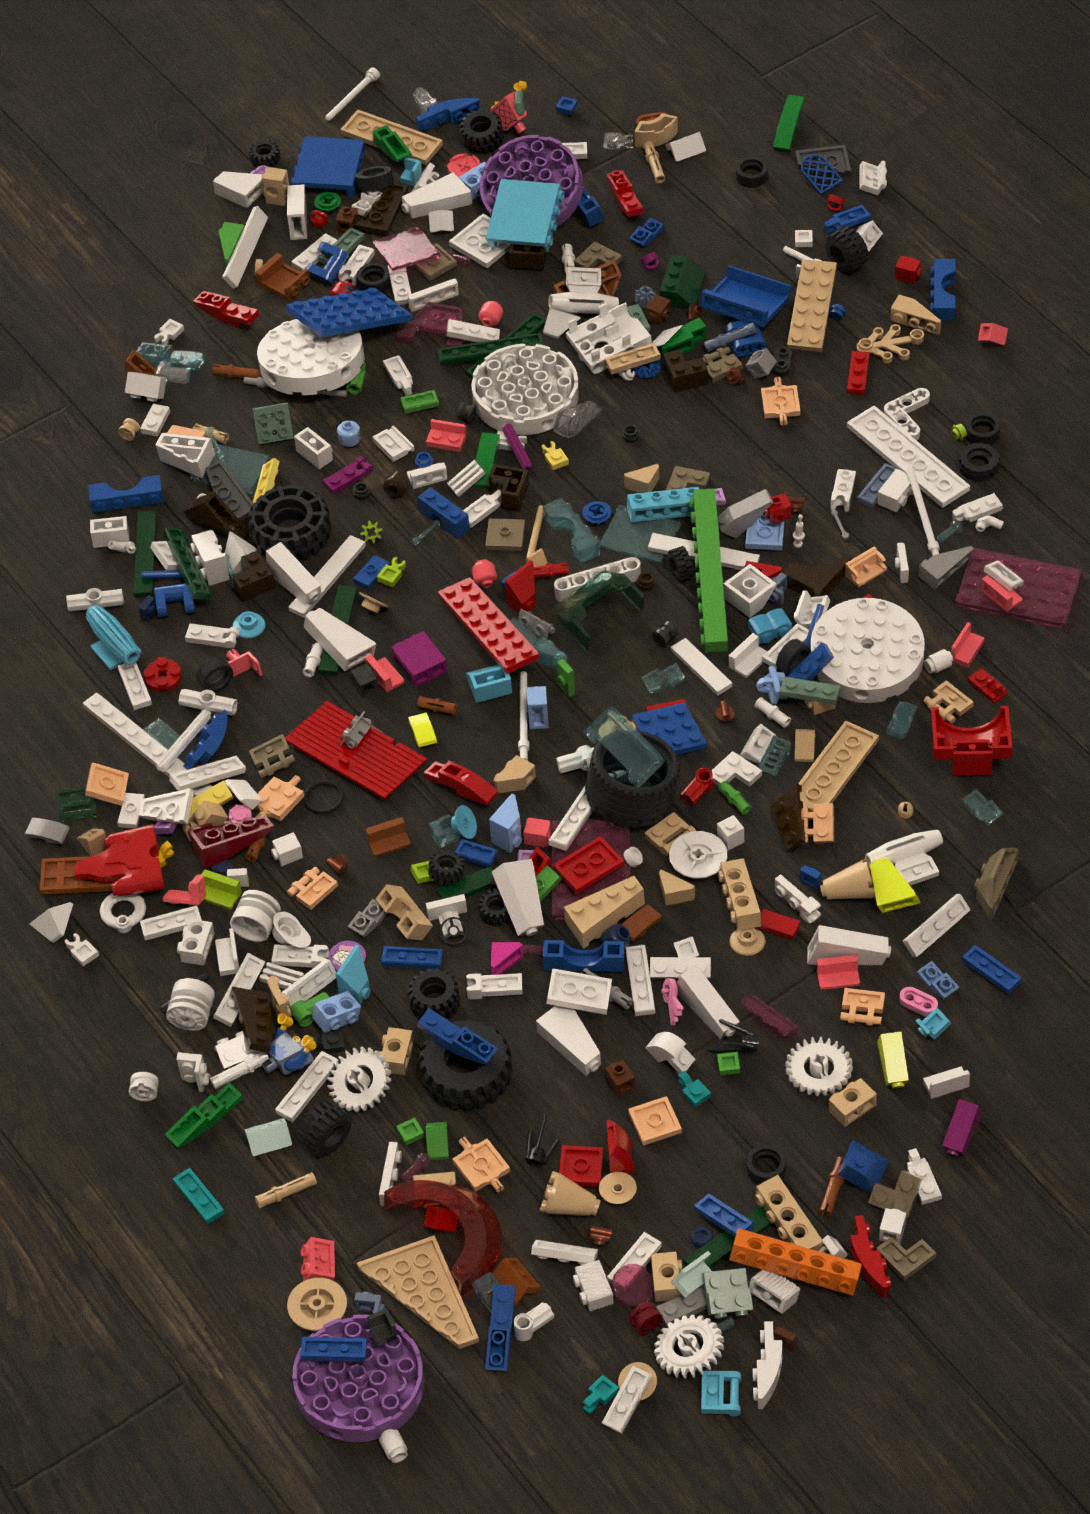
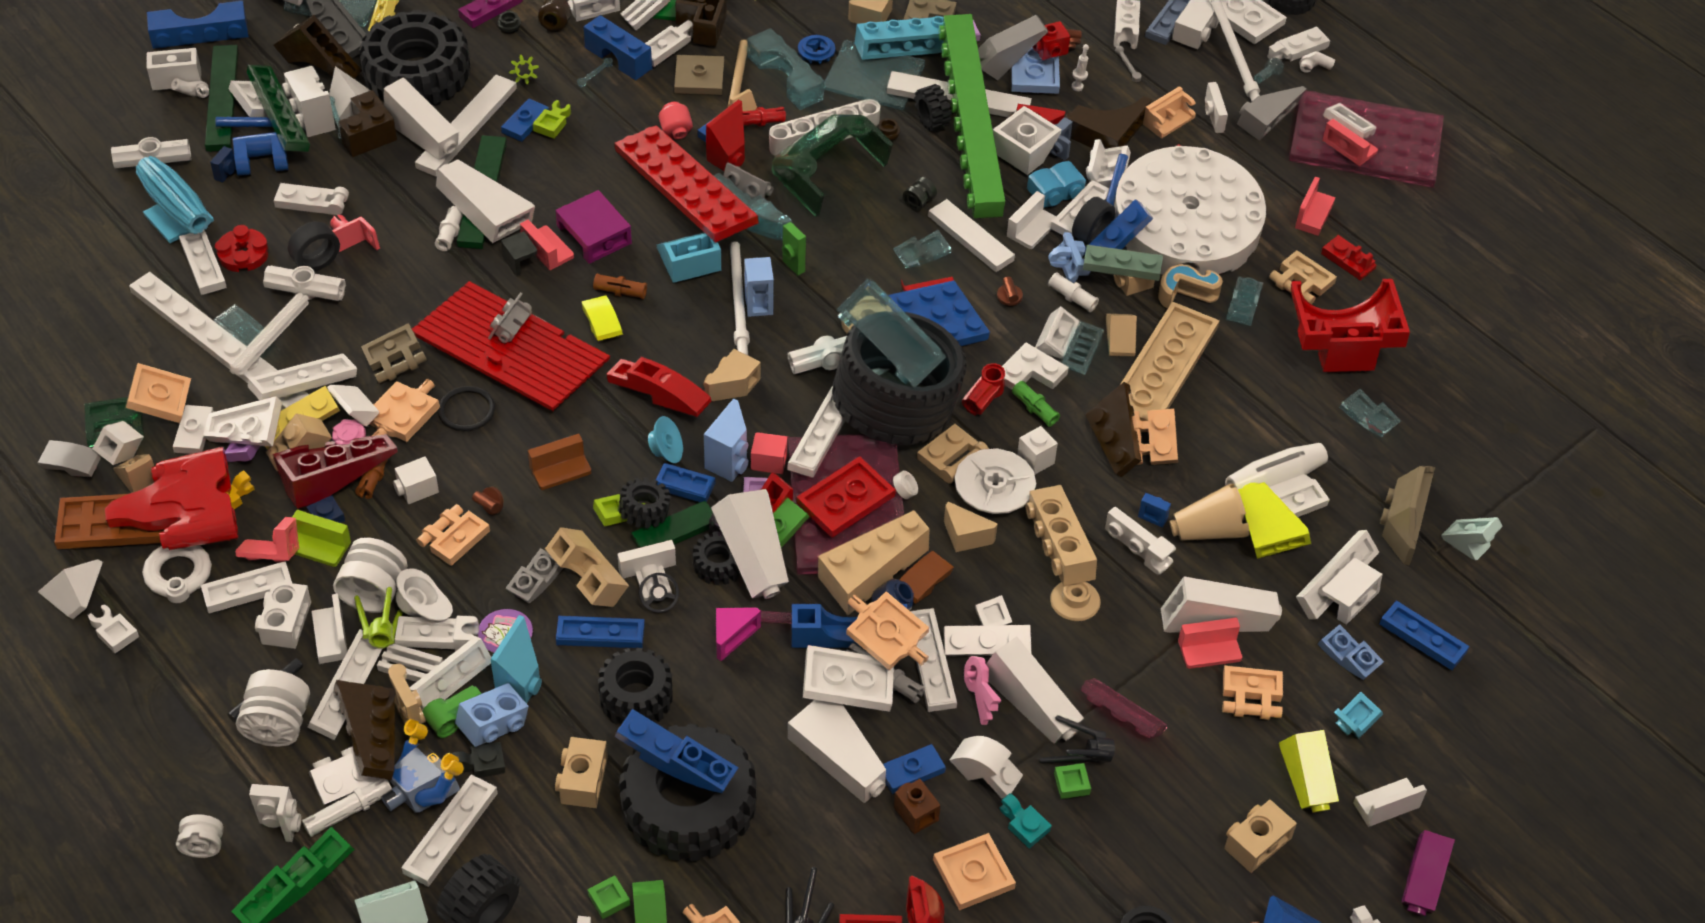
camera: 10 degrees left, 0 degrees up
blue slope [183,709,227,770] -> none
white tile [227,868,249,887] -> none
medium azure piece [232,611,266,638] -> none
white gear [327,1047,391,1112] -> none
tan piece [359,592,389,613] -> none
clear light blue panel [429,814,460,848] -> none
white plate [466,973,523,999] -> none
red tile [756,909,800,940] -> none
white gear [785,1037,853,1096] -> none
tan hinge [898,801,913,819] -> none
bright pink plate [900,987,938,1017] -> none
white brick [924,649,953,674] -> none
none -> white brick [93,421,144,465]
none -> lime plant [354,587,403,648]
none -> light nougat plate [846,592,929,670]
none -> blue plate [883,744,946,794]
none -> tan animal [1158,264,1223,308]
none -> white panel [1322,558,1382,625]
none -> light aqua slope [1441,517,1503,560]

